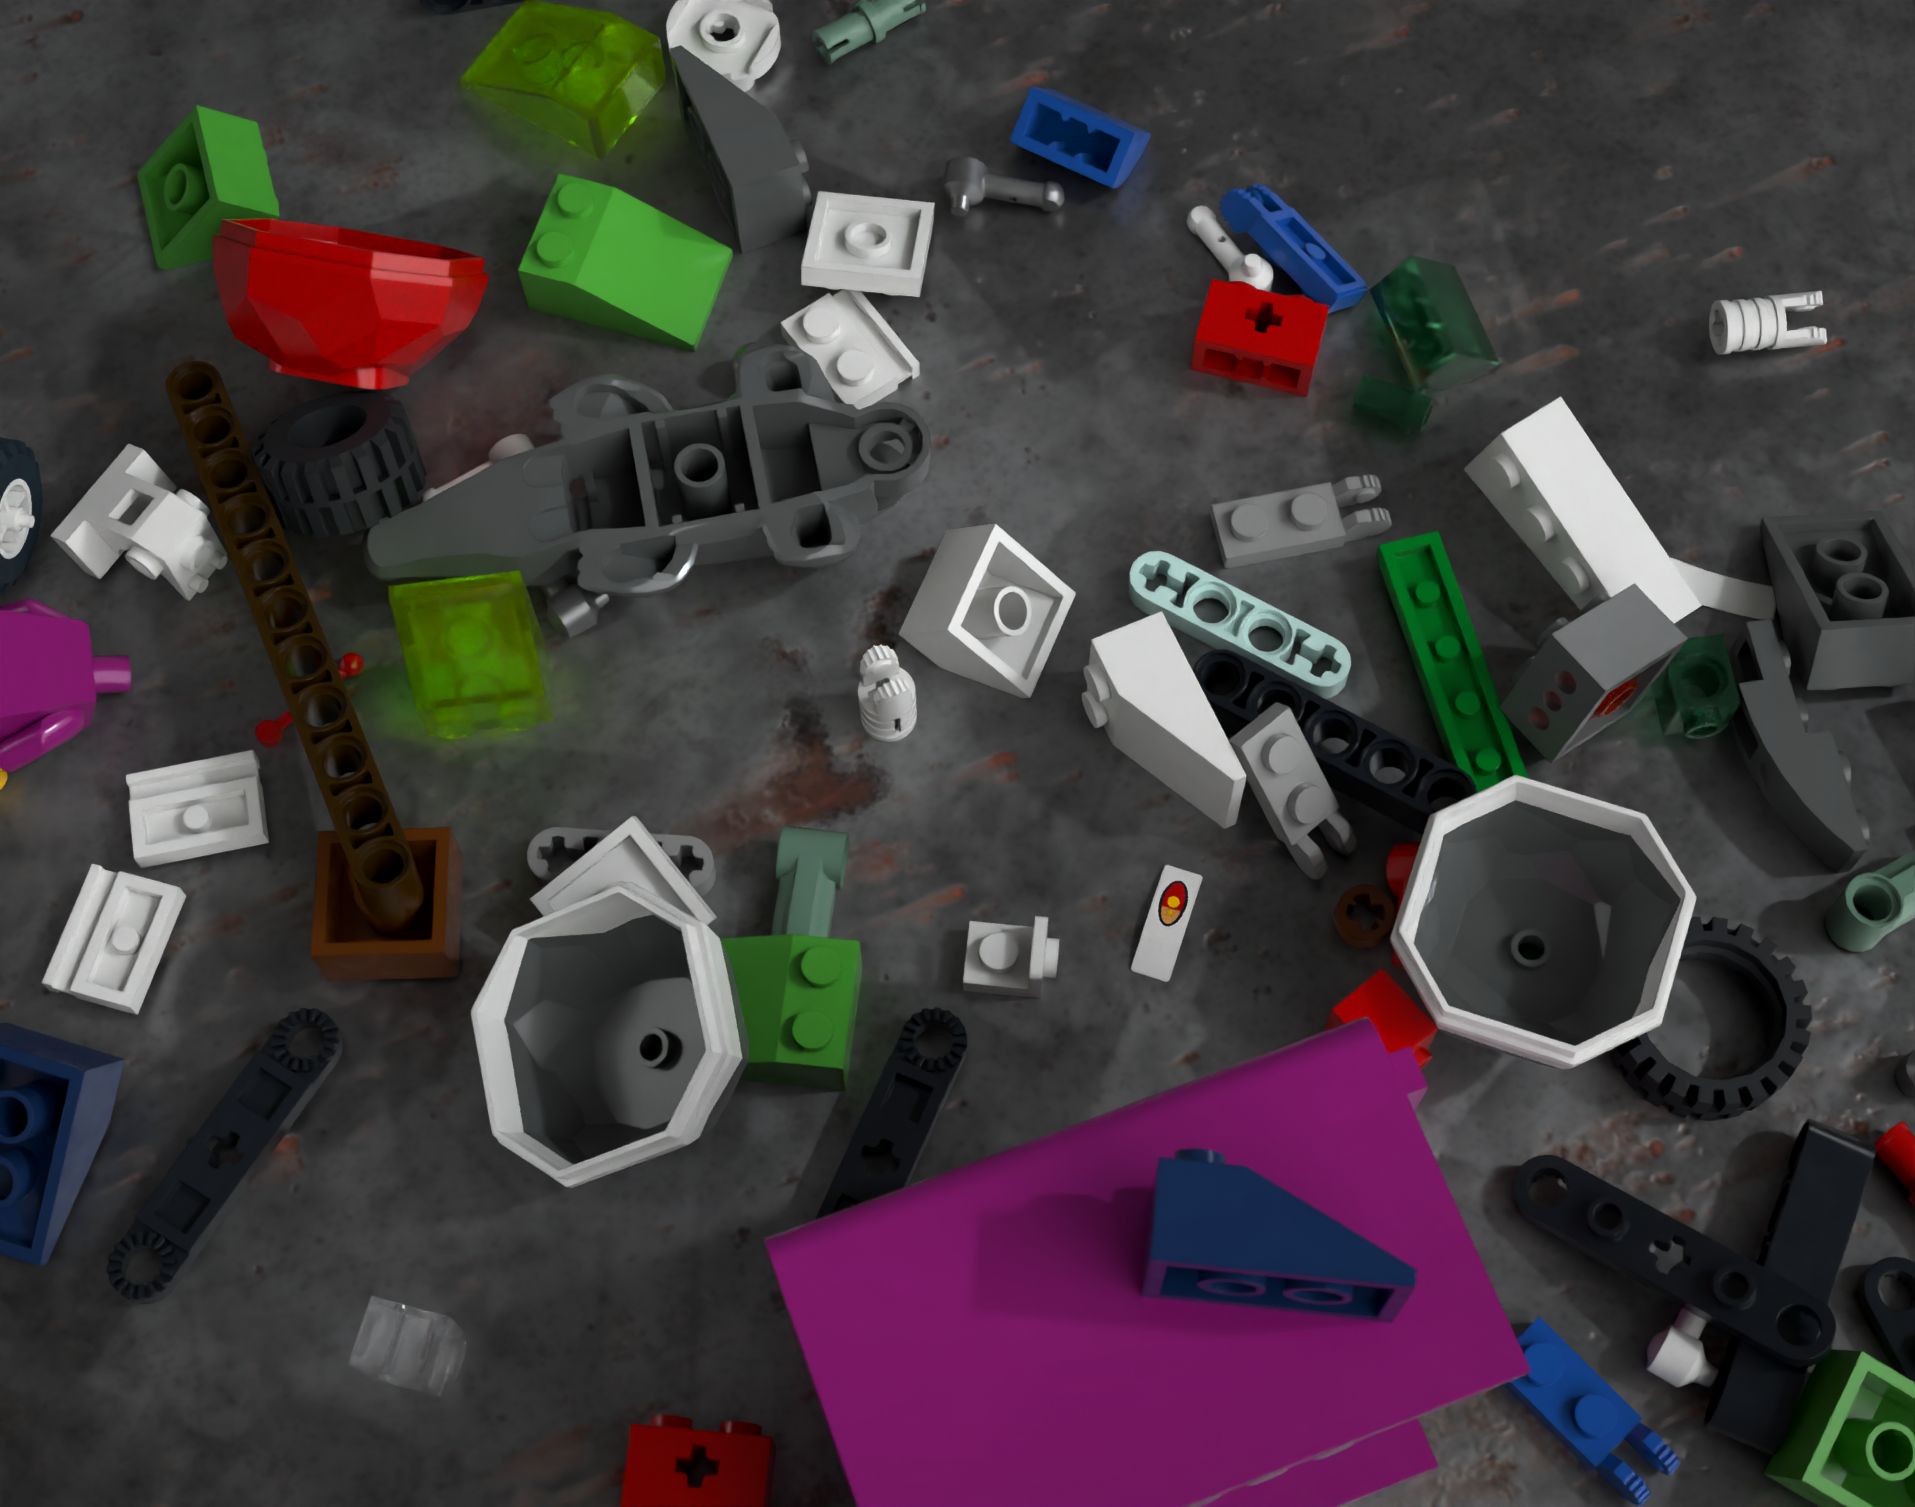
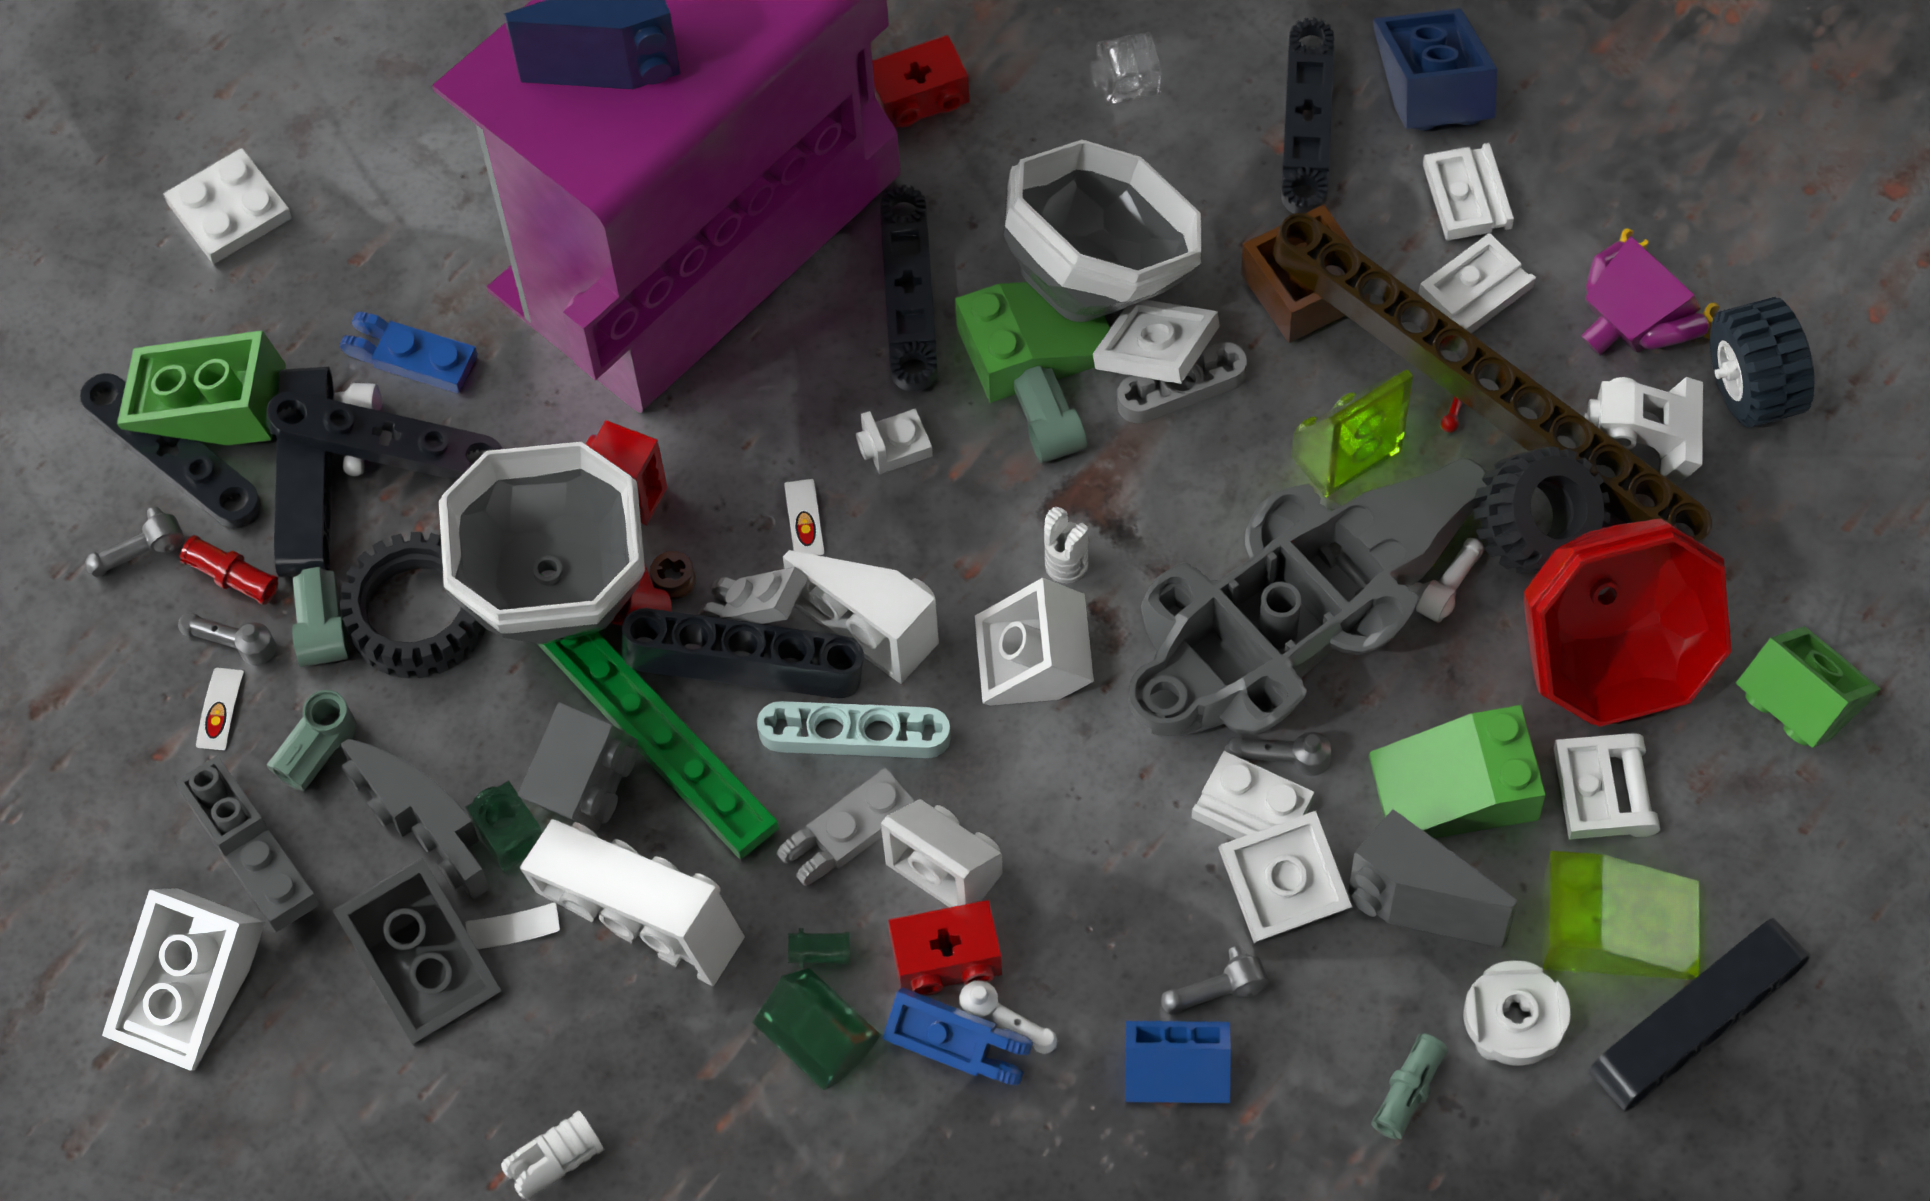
camera: 155 degrees right, 5 degrees down
none -> sand green piece [292,567,350,667]
none -> white slope [881,799,1003,907]
none -> white plate [1553,733,1660,840]

